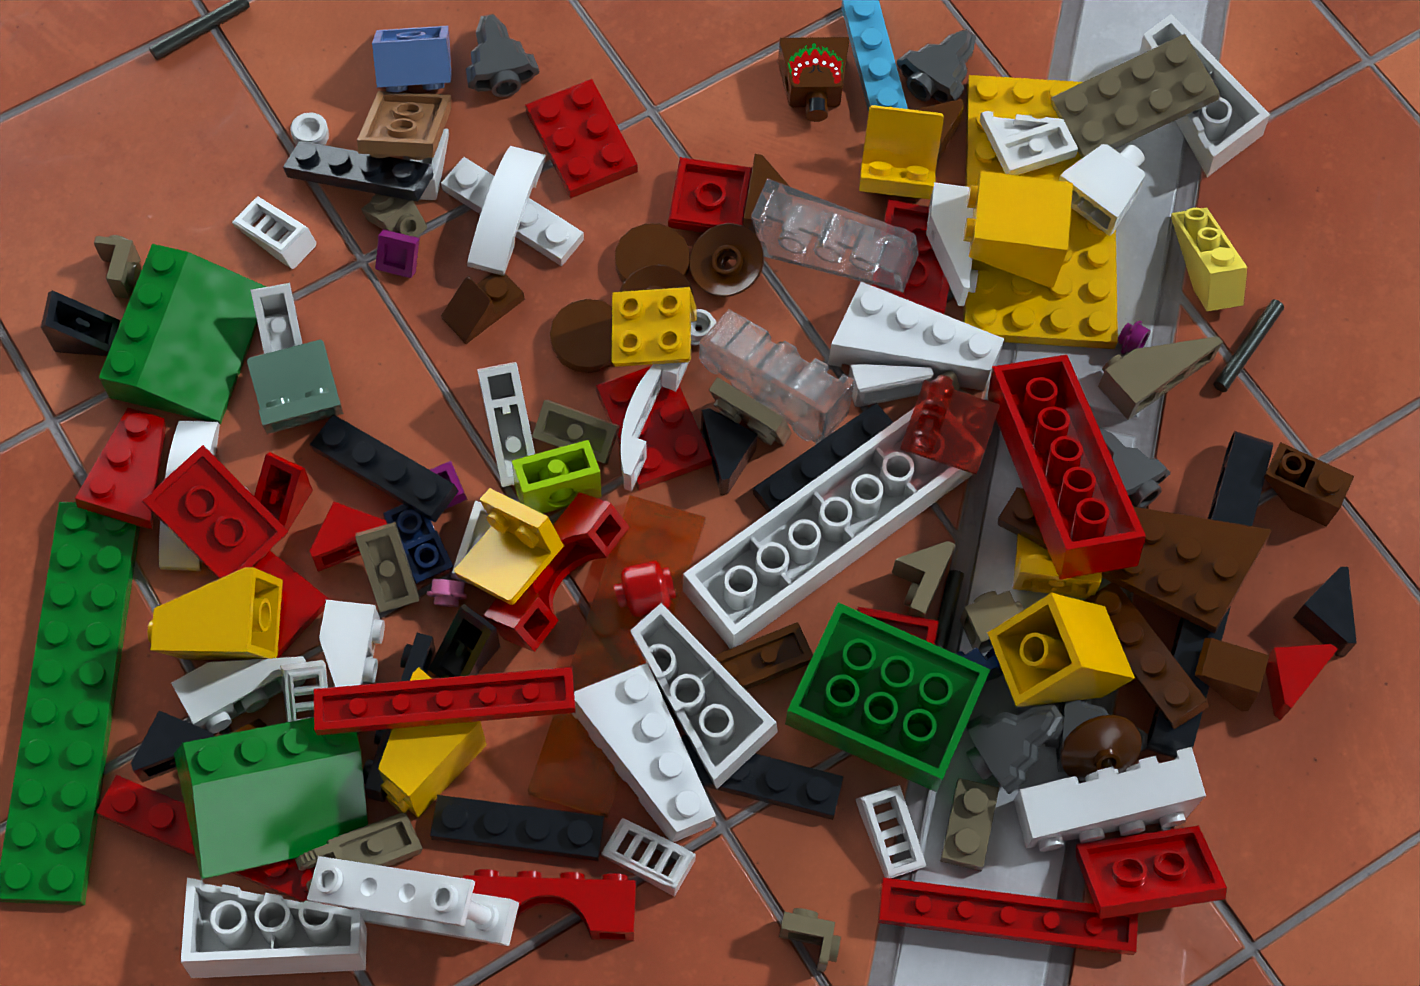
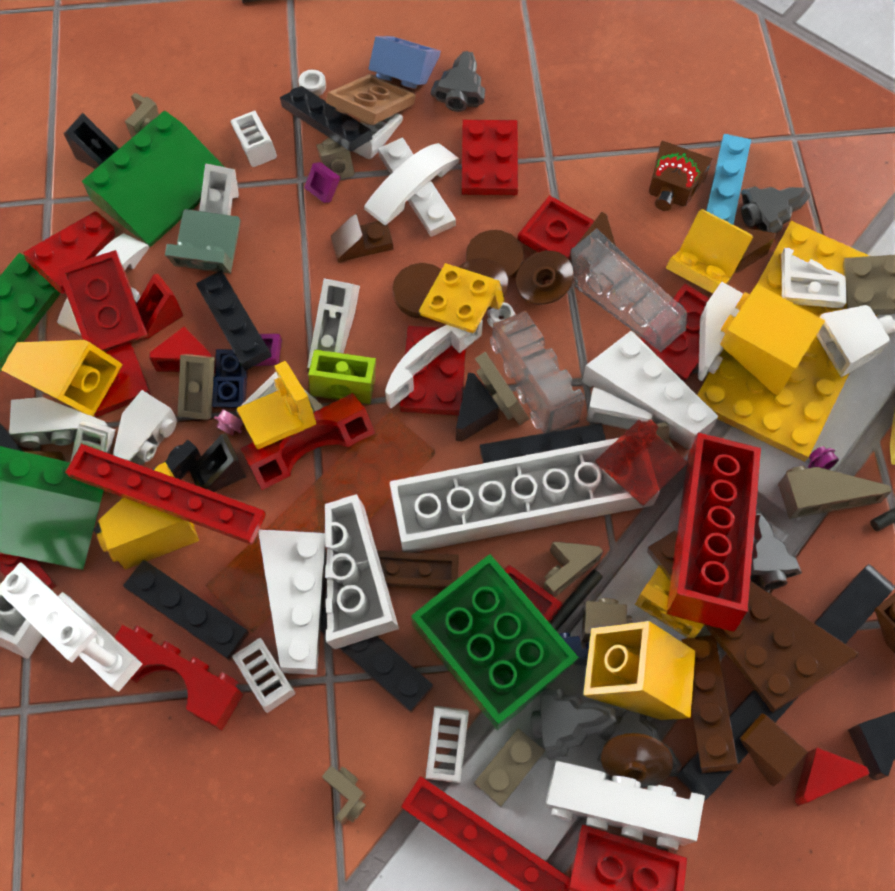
camera: 30 degrees right, 0 degrees up
dark tan hinge [295,812,423,891] -> none
dark tan plate [532,400,620,463] -> none
red head [614,560,677,618] -> none

